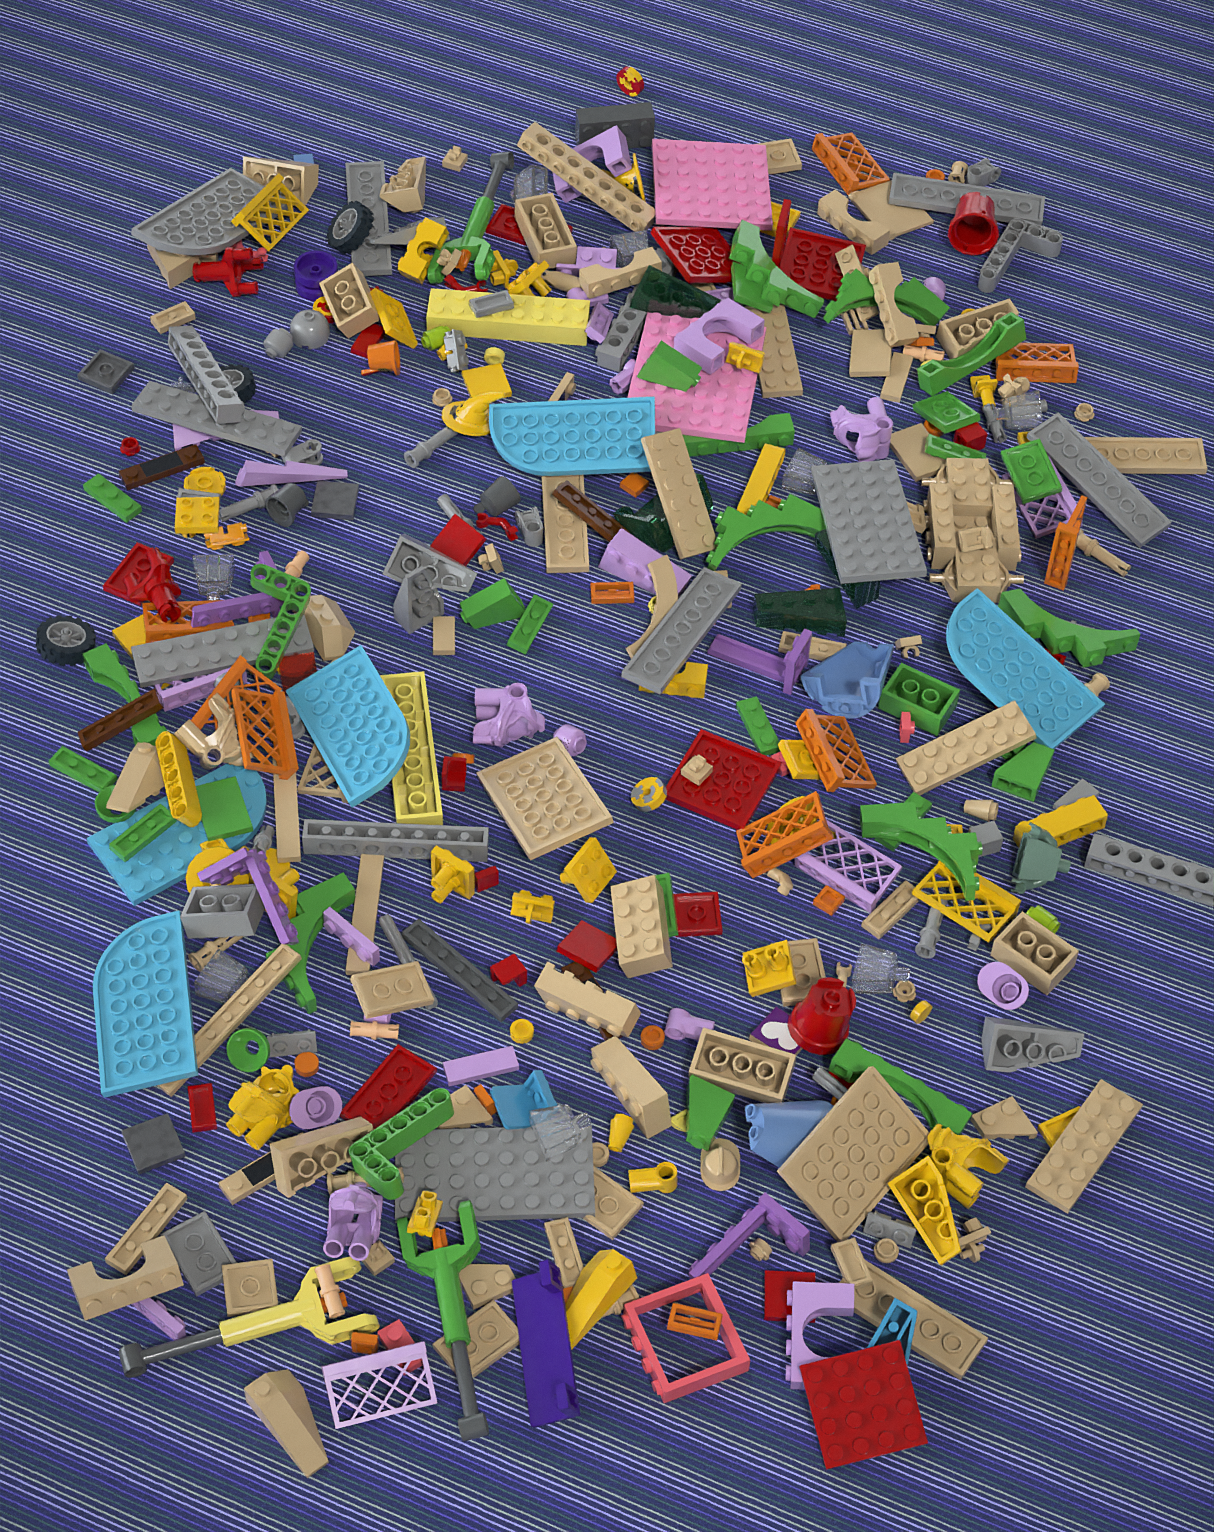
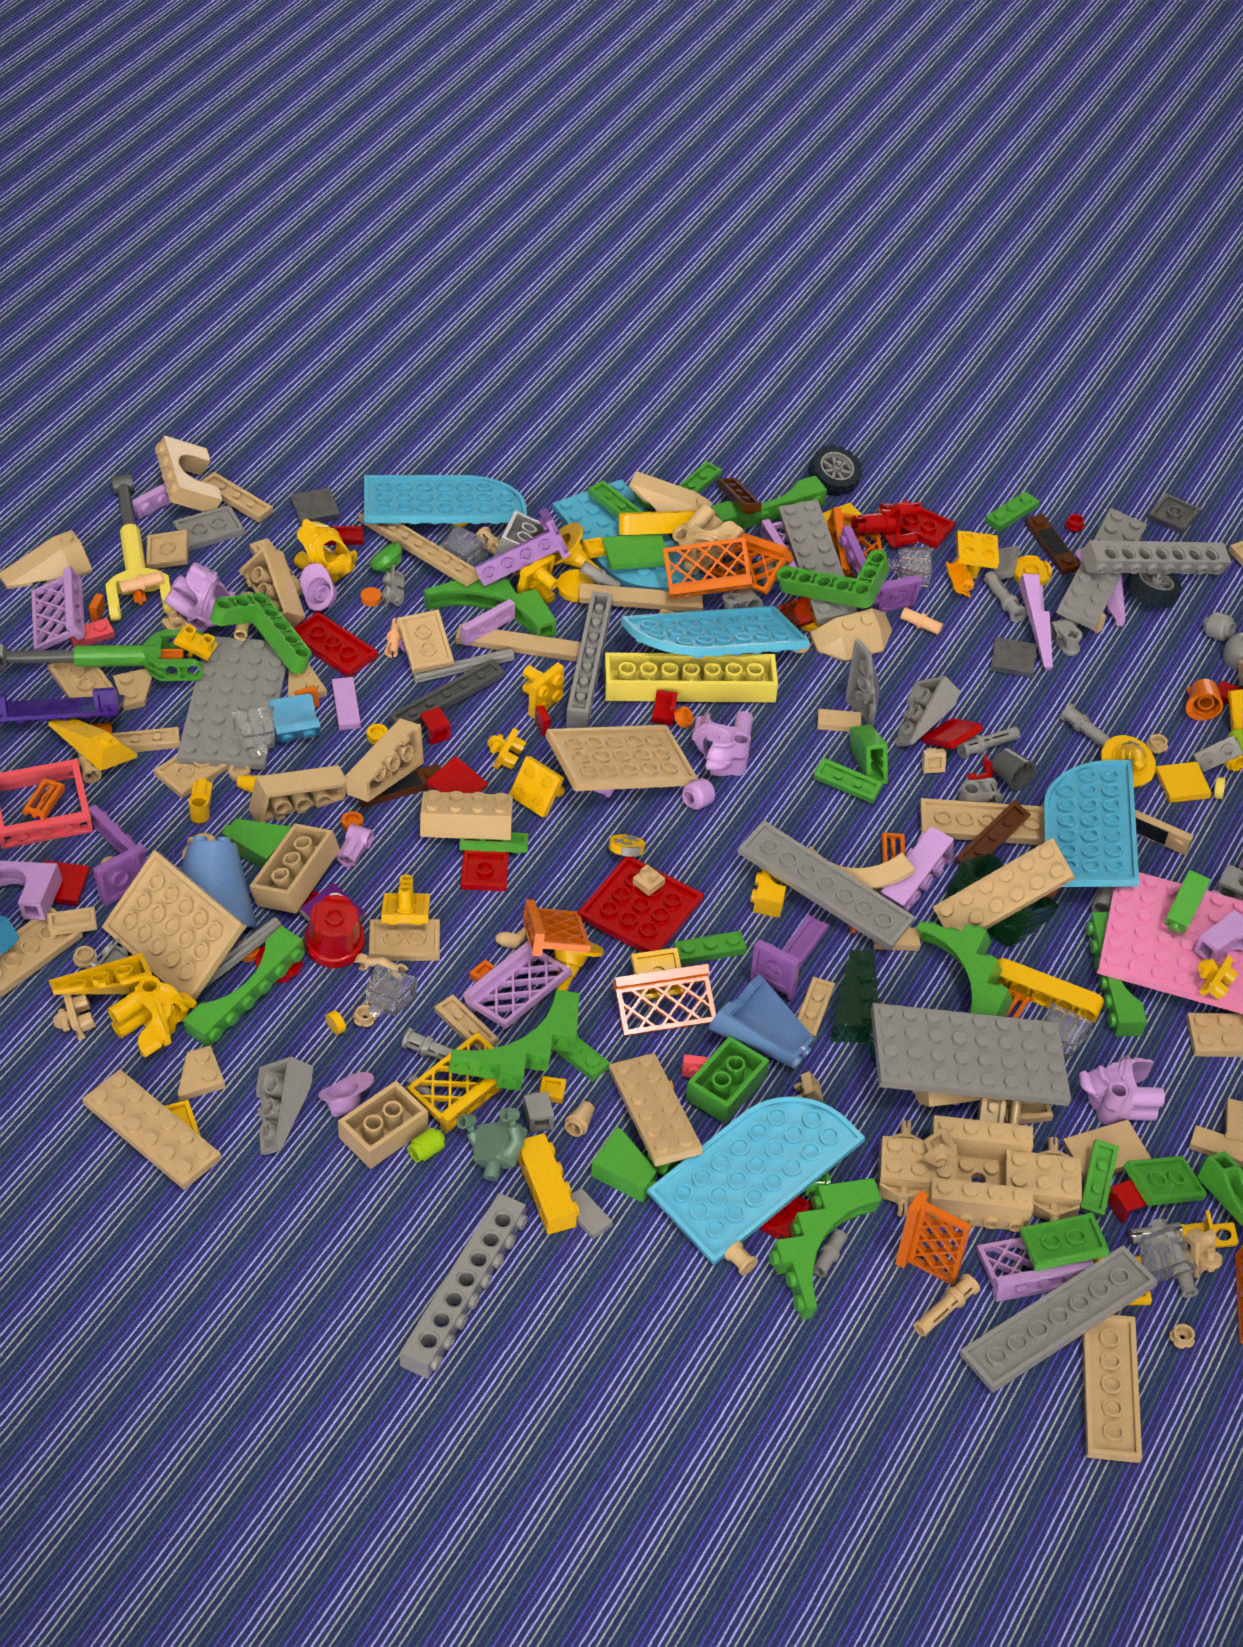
camera: 95 degrees right, 5 degrees down
dark grey hat [265,483,309,527] -> none

